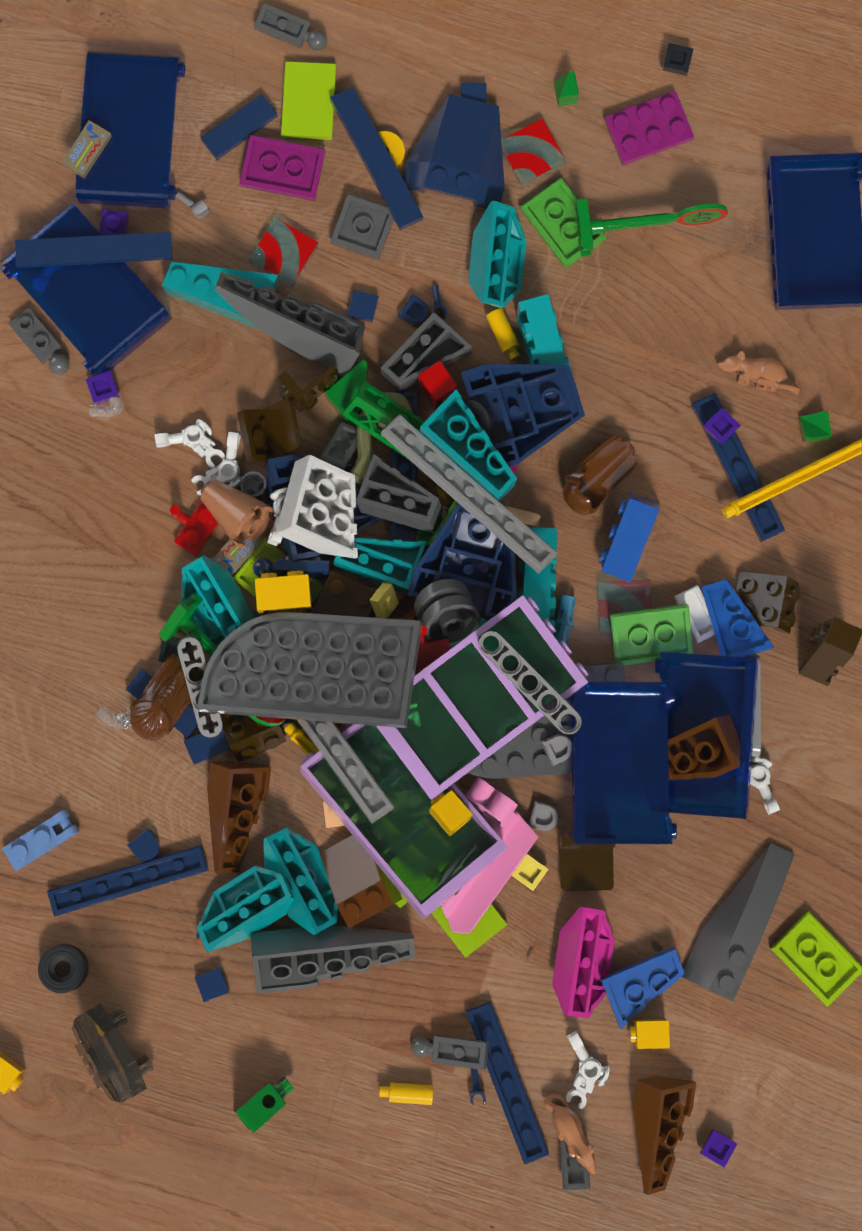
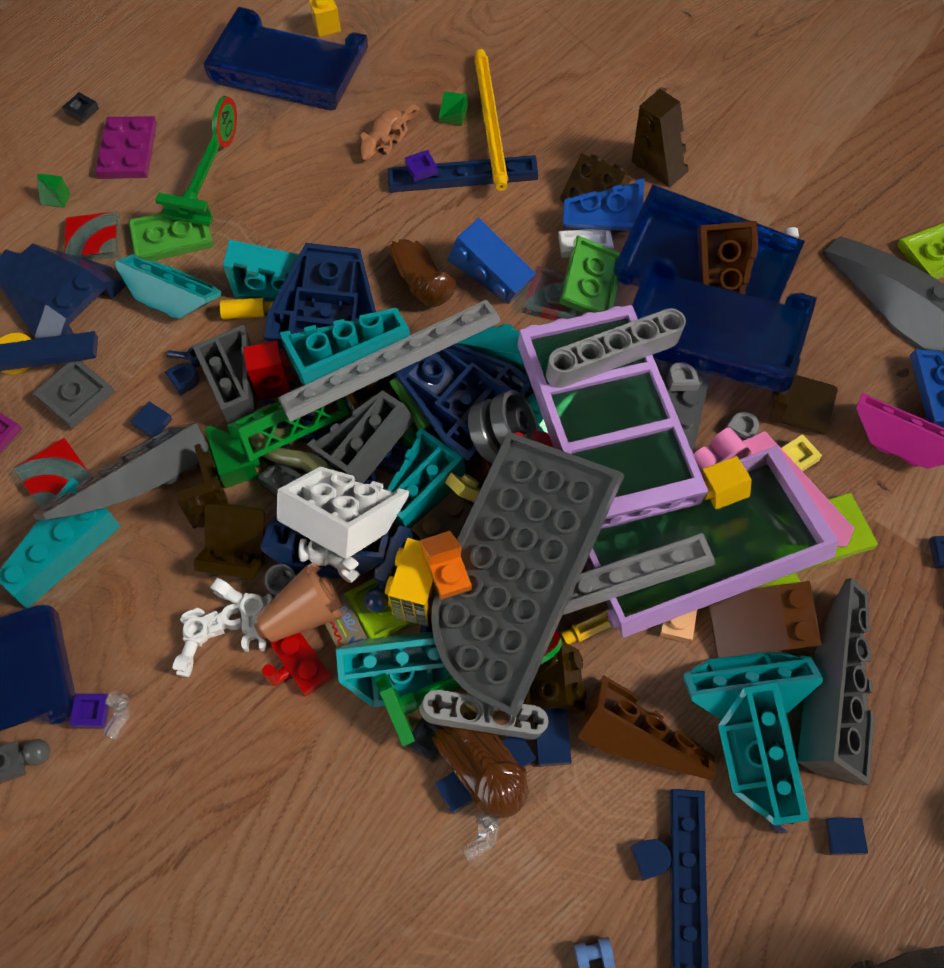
camera: 65 degrees left, 20 degrees down
none -> orange slope [420,531,472,600]

